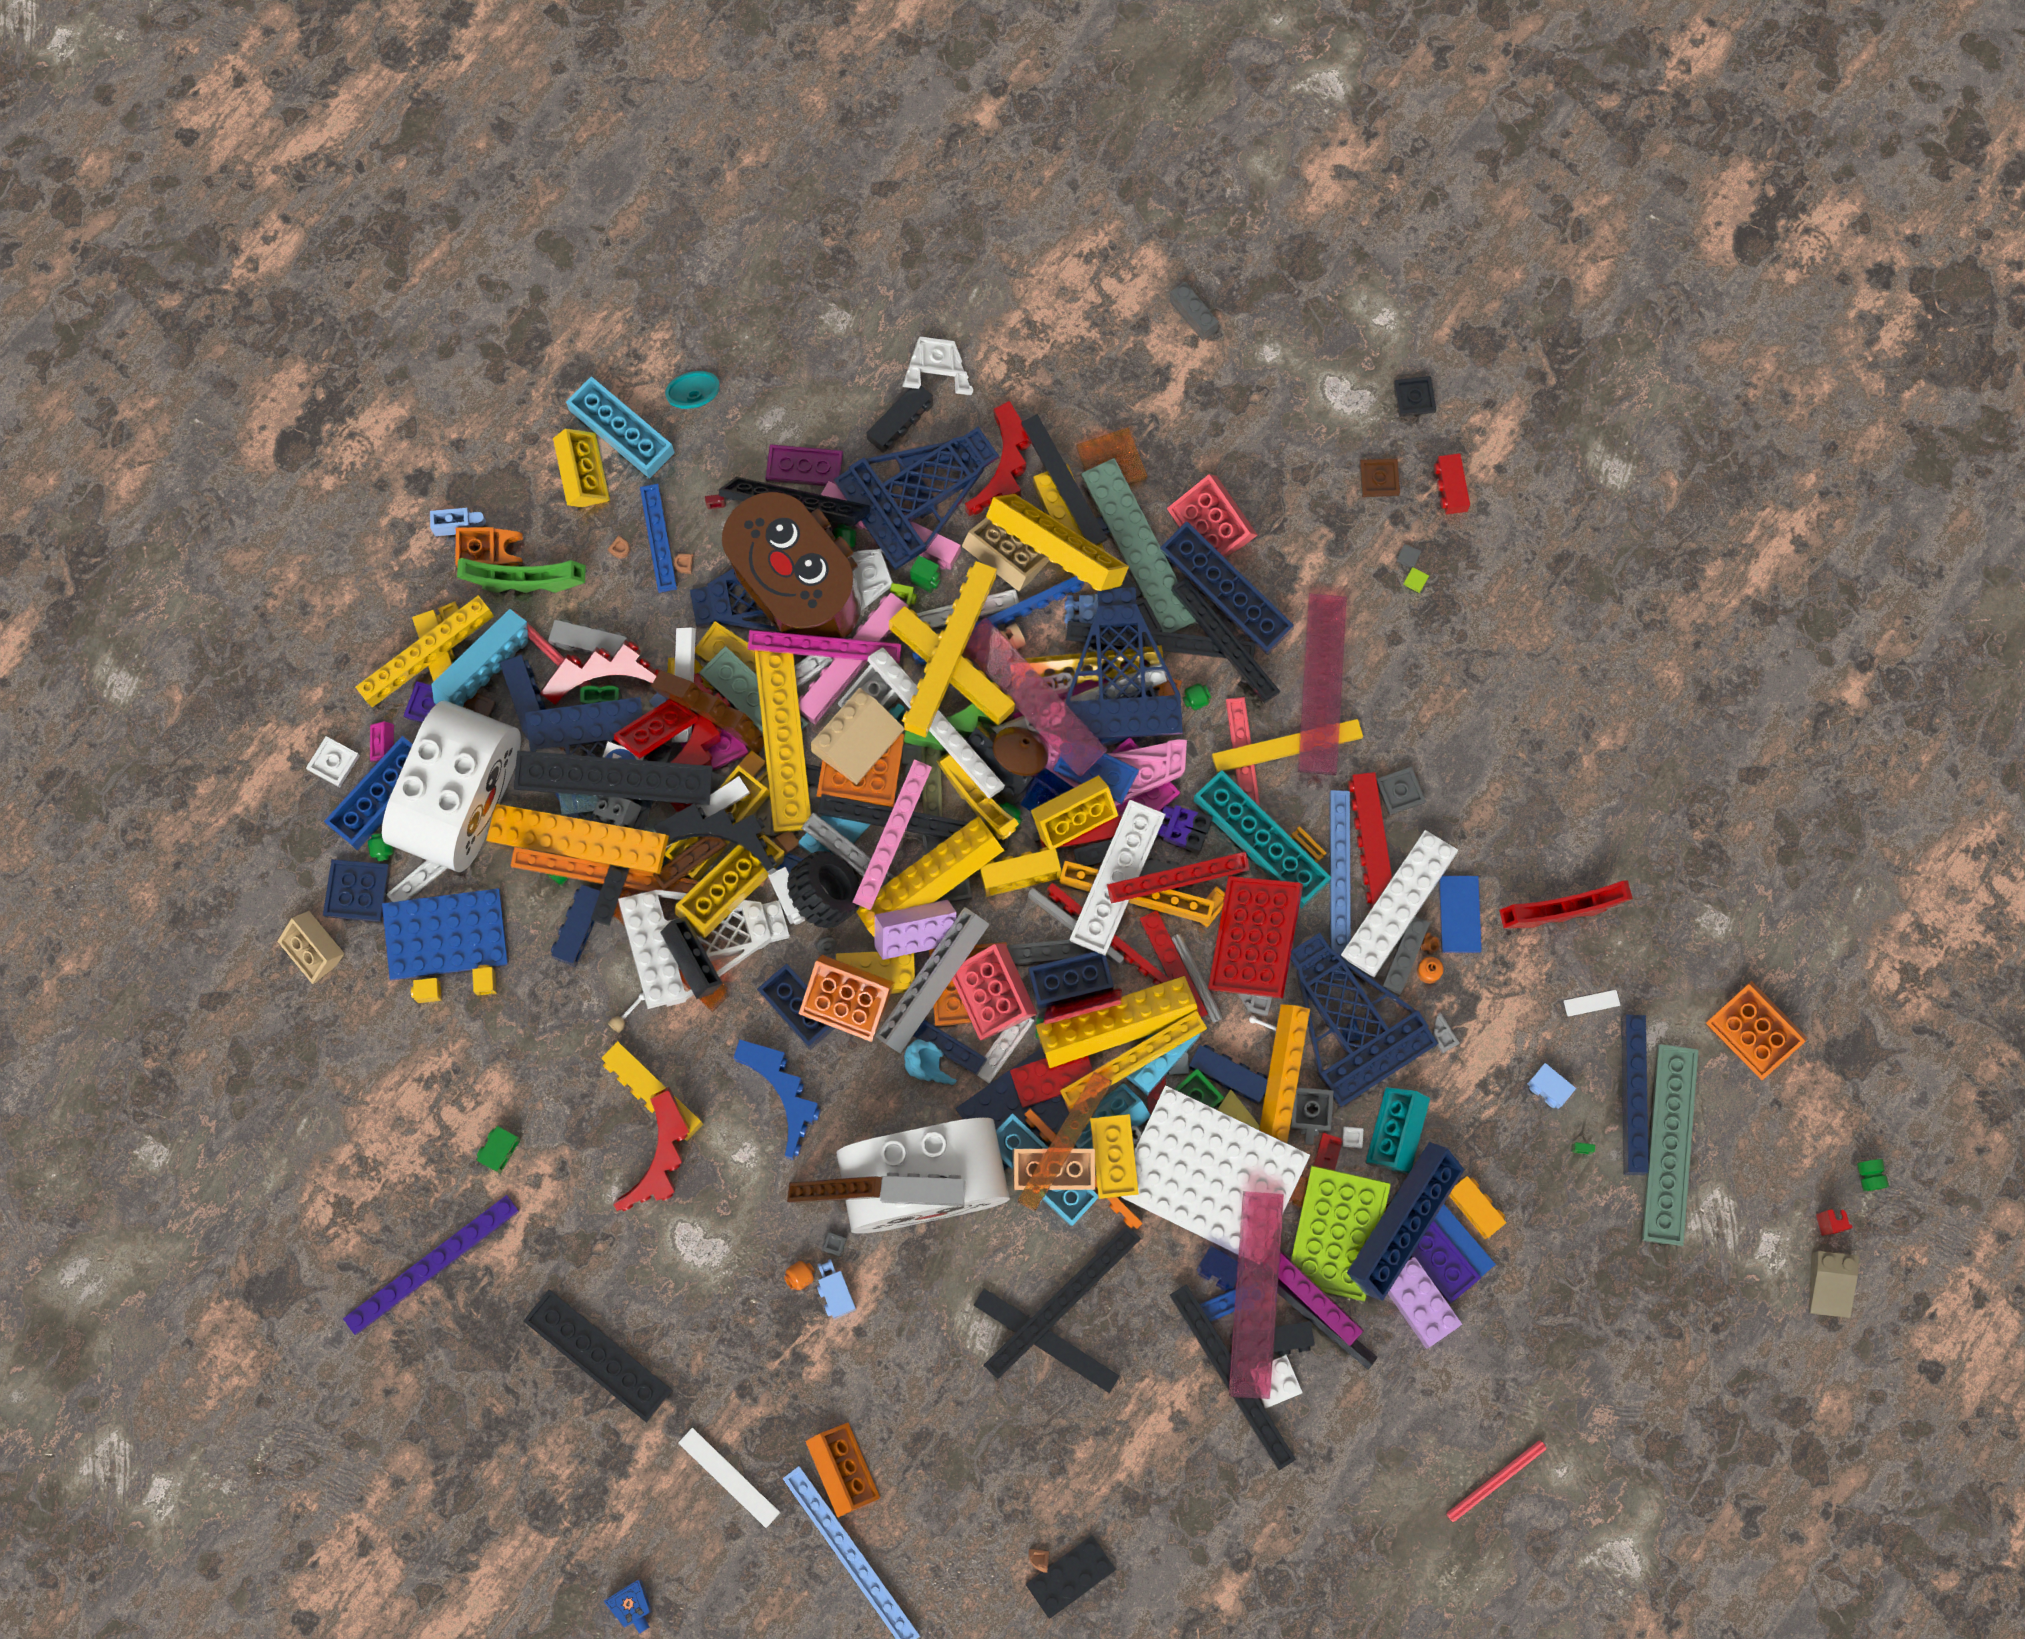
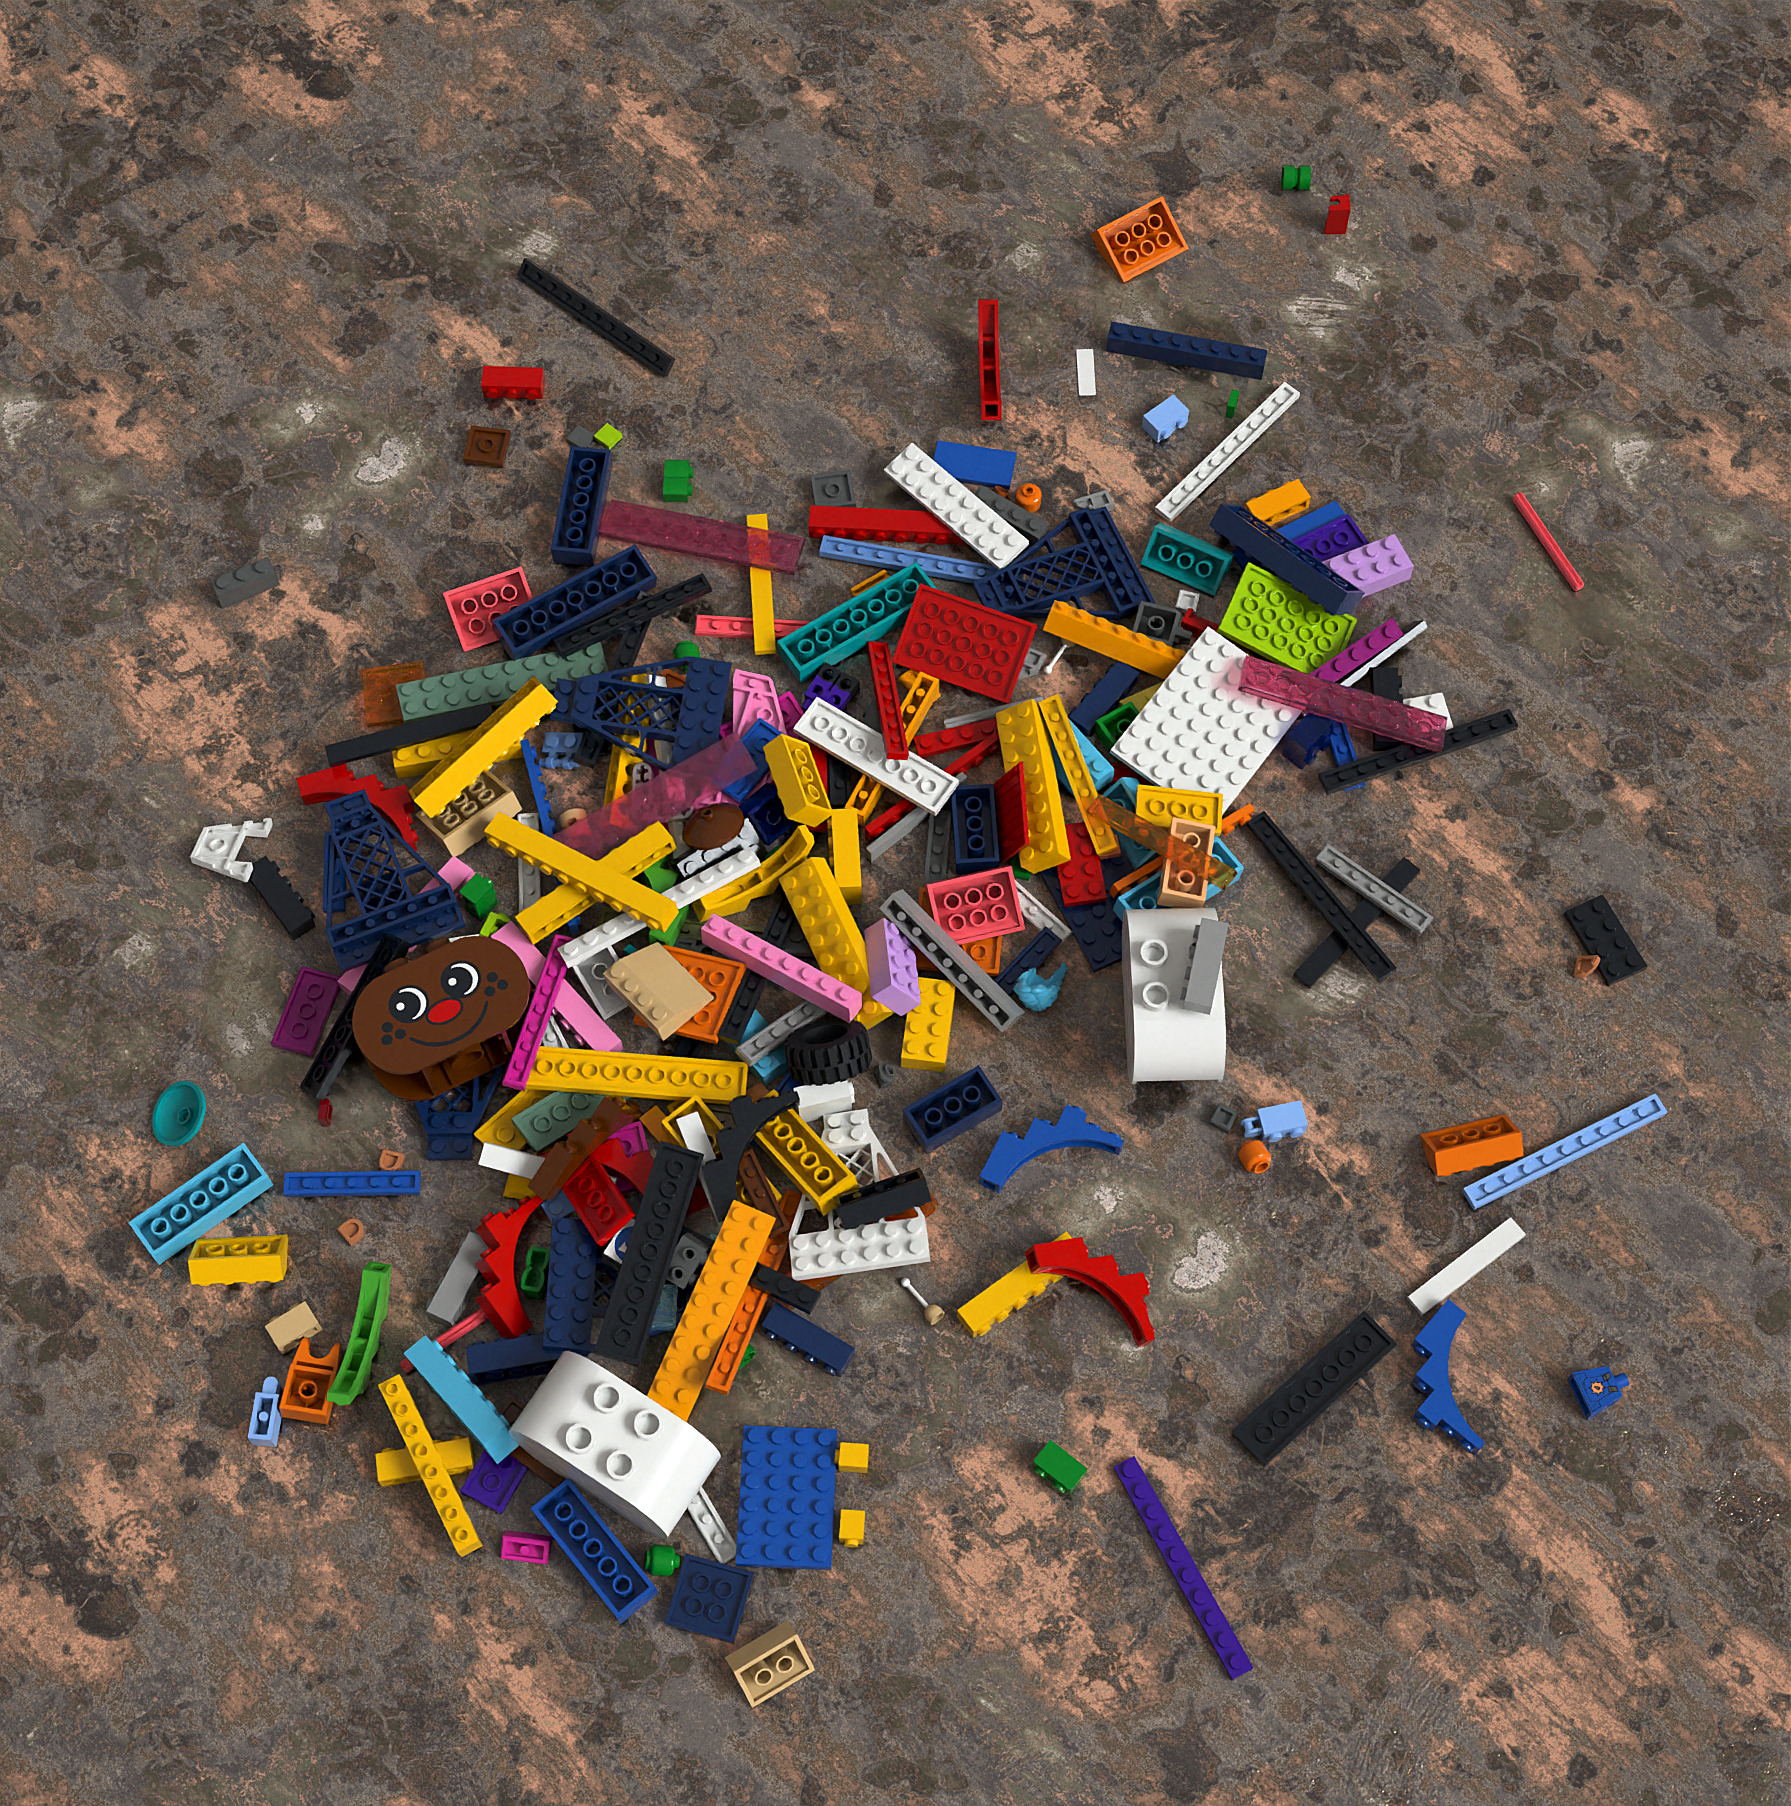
camera: 80 degrees left, 10 degrees down
white plate [306,736,360,788] -> none
yellow tile [438,601,459,621] -> none
reddish brown tile [787,1176,882,1203] -> none
orange slope [799,955,895,1042] -> none
black plate [1394,376,1436,417] -> none
sand green plate [1642,1044,1698,1246] -> none
dark tan slope [1809,1251,1859,1318] -> none
none -> tan brick [265,1301,323,1355]
none -> black plate [517,258,676,377]
none -> dark blue brick [551,446,613,566]
none -> green brick [663,459,694,502]
none -> white plate [1155,382,1300,523]
none -> light grey tile [1314,844,1433,935]
none -> blue arch [1411,1299,1485,1455]

